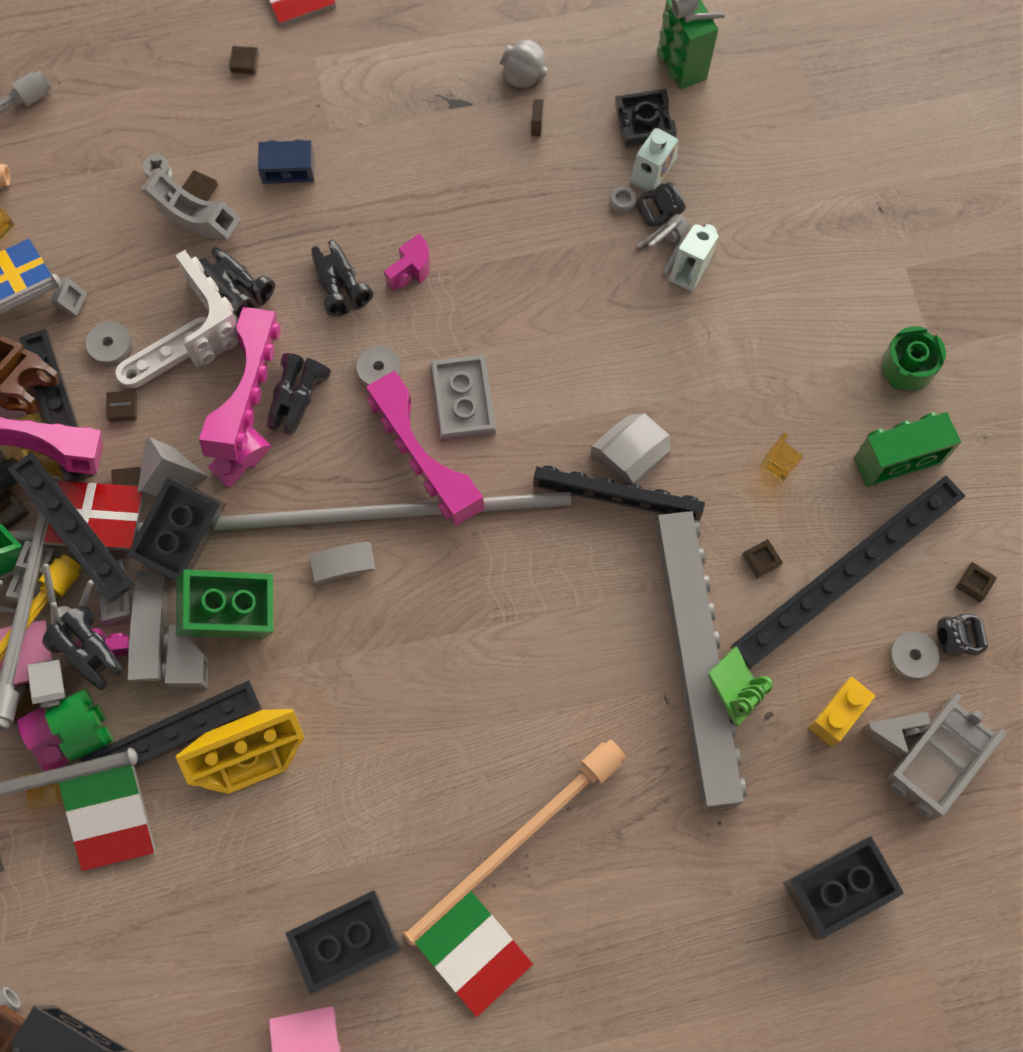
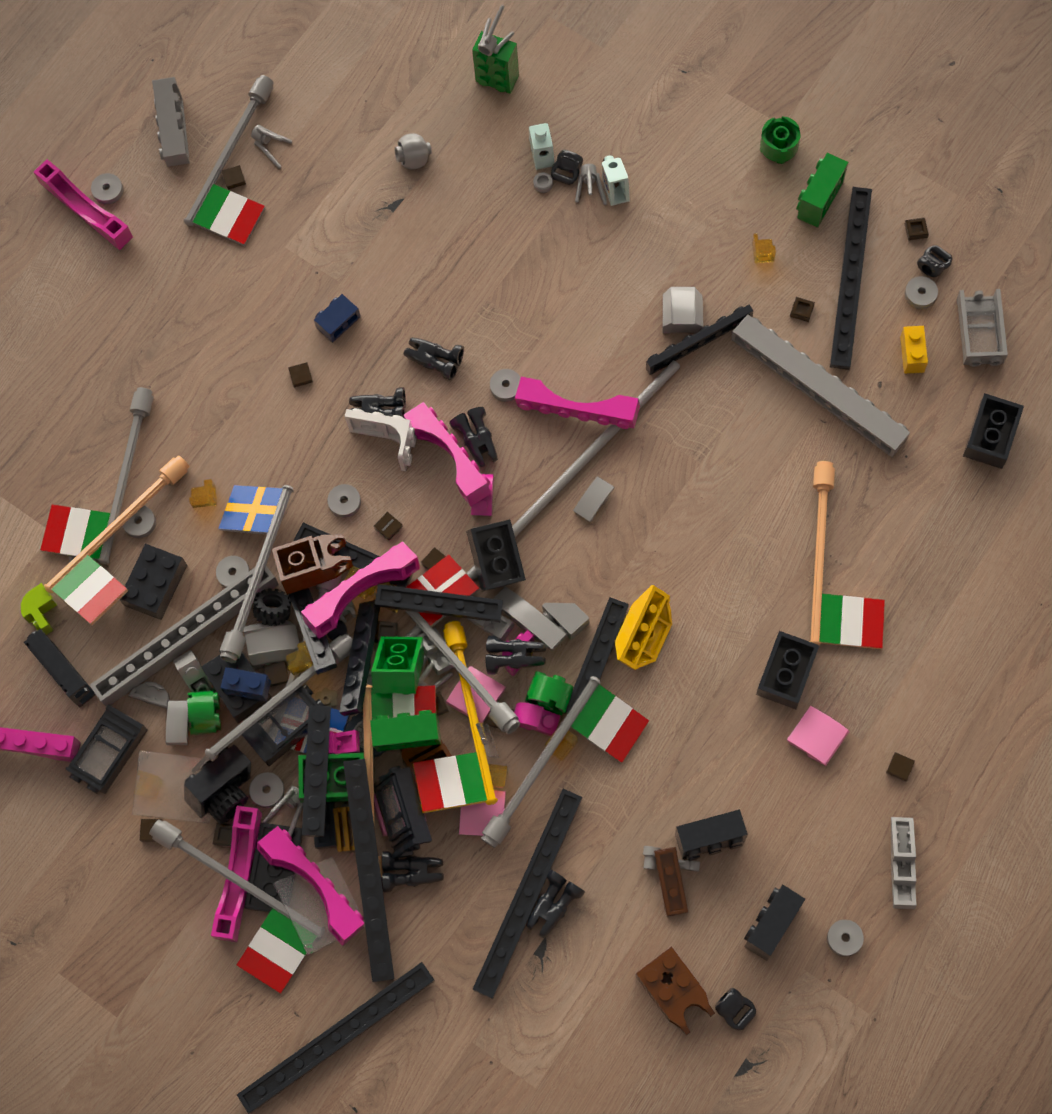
camera: 35 degrees left, 0 degrees up
light grey slope [28,658,66,708] -> none
light grey plant [43,564,94,636] -> none
light grey tile [50,278,87,316] -> none
white plate [116,317,207,389] -> none
light grey slope [137,437,208,498] -> none
light grey arch [141,168,241,240] -> none
light grey wheel [142,154,173,180] -> none
green brick [176,570,274,639] -> none
dark brown tile [229,46,259,74] -> none
dark pink brick [384,233,430,291] -> none
light grey tile [431,354,496,440] -> none
dark brown tile [531,99,544,137] -> none
black brick [615,88,677,147] -> none
bright green hinge [707,646,773,727] -> none
light grey slope [862,712,931,758] -> none

